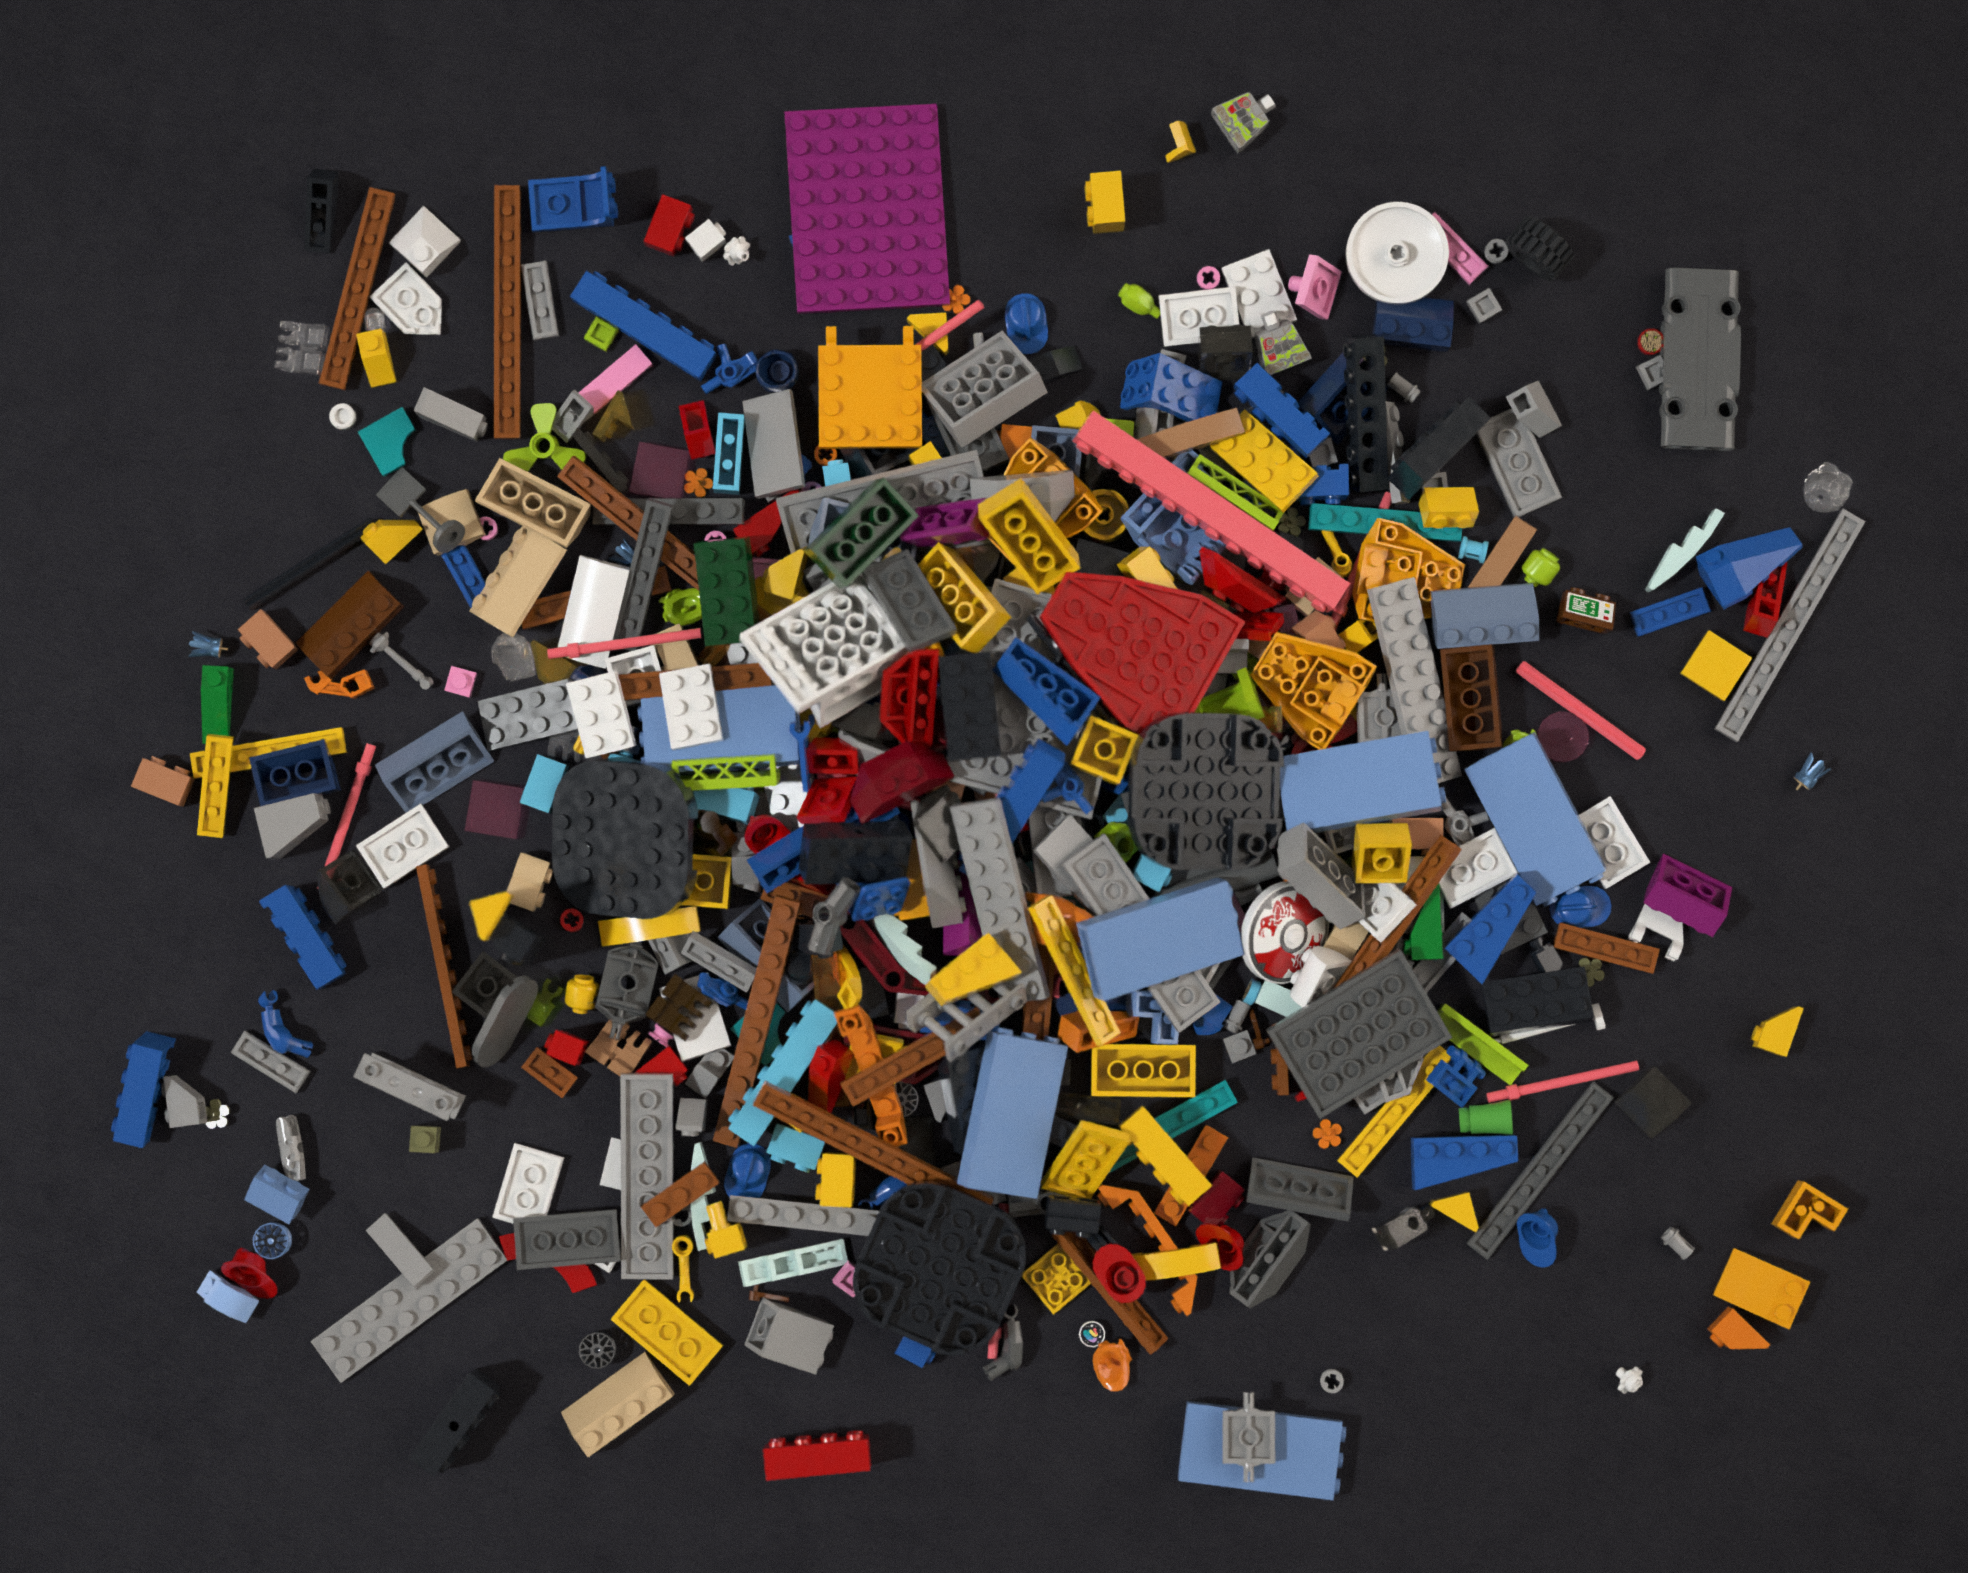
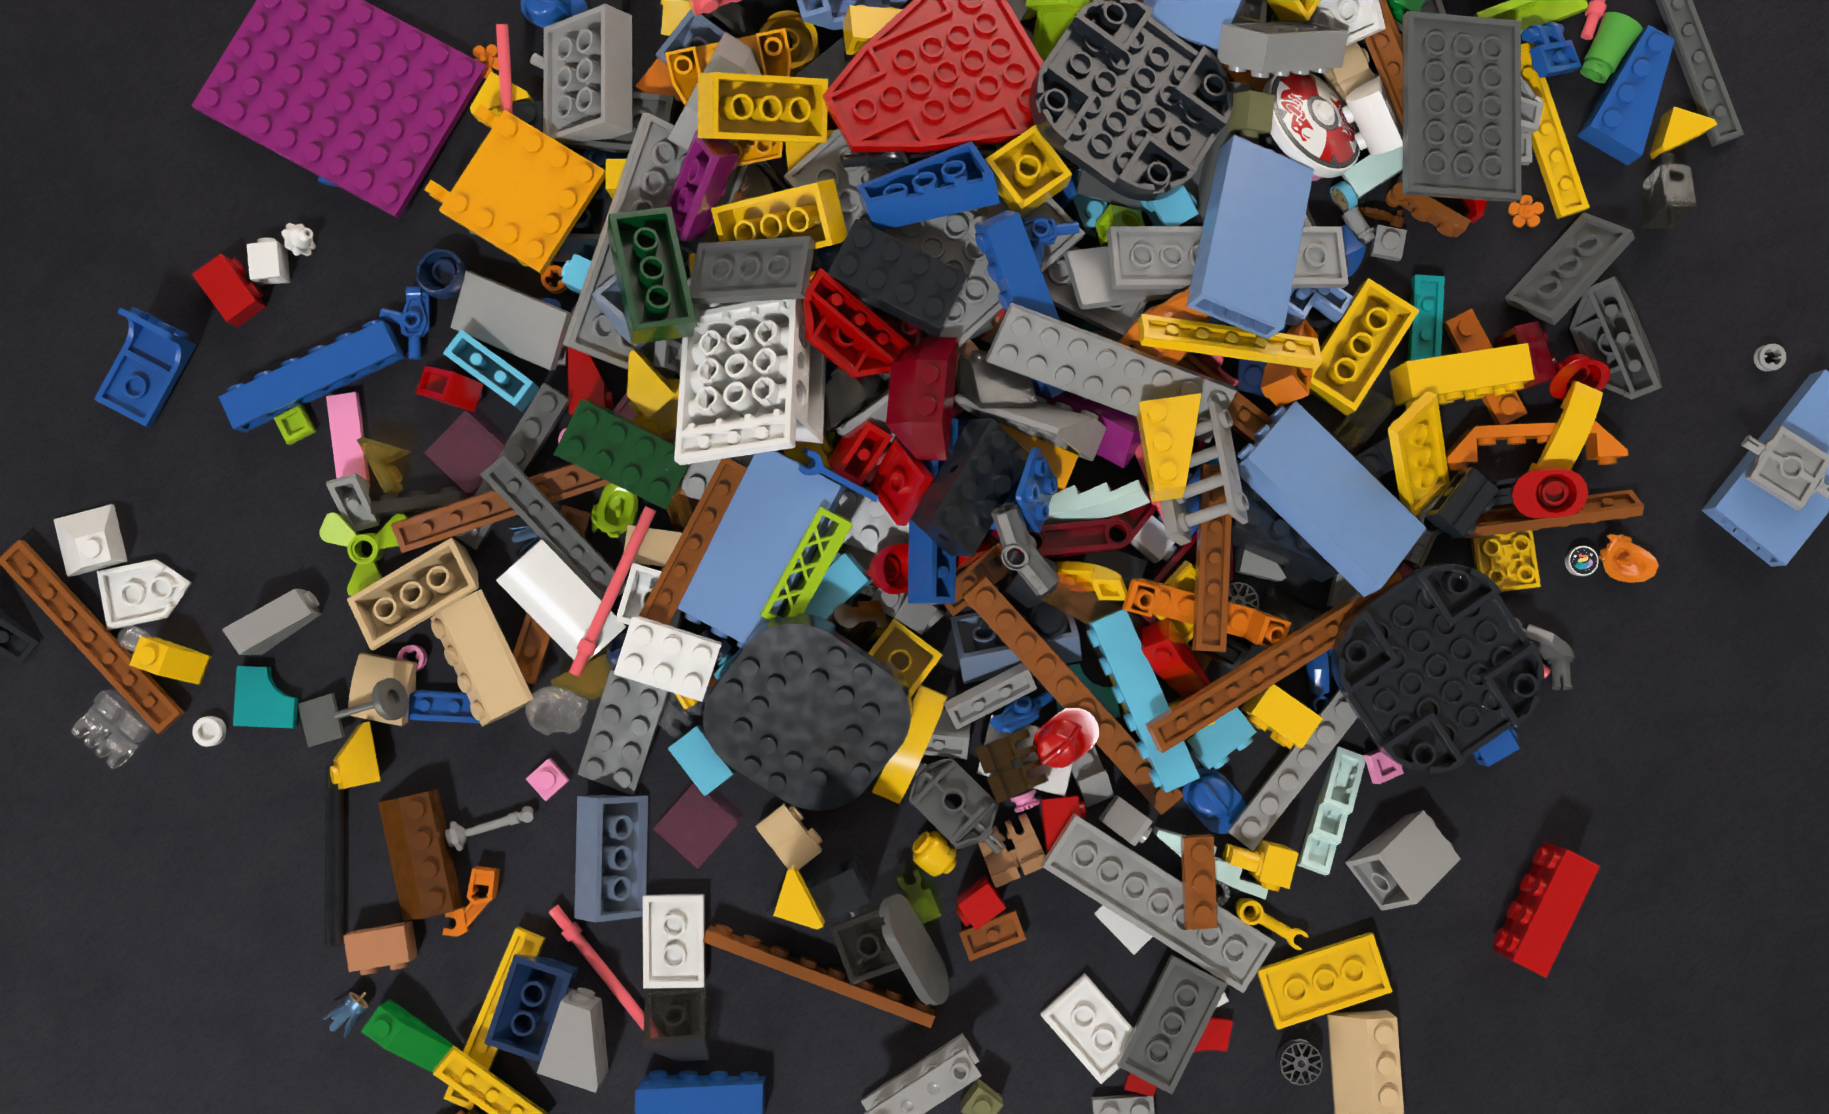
camera: 60 degrees left, 0 degrees up
dark orange plate [494,185,521,439] -> none
light grey tile [521,261,559,341] -> none
red bush [560,908,584,932] -> none
white plate [659,664,724,750] -> none
orange plant [684,468,713,497] -> none
reddish brown piece [749,1284,789,1302] -> none
blue piece [1517,1208,1558,1267] -> none
none -> red piece [1033,707,1099,768]
none -> olive brick [1228,90,1275,139]

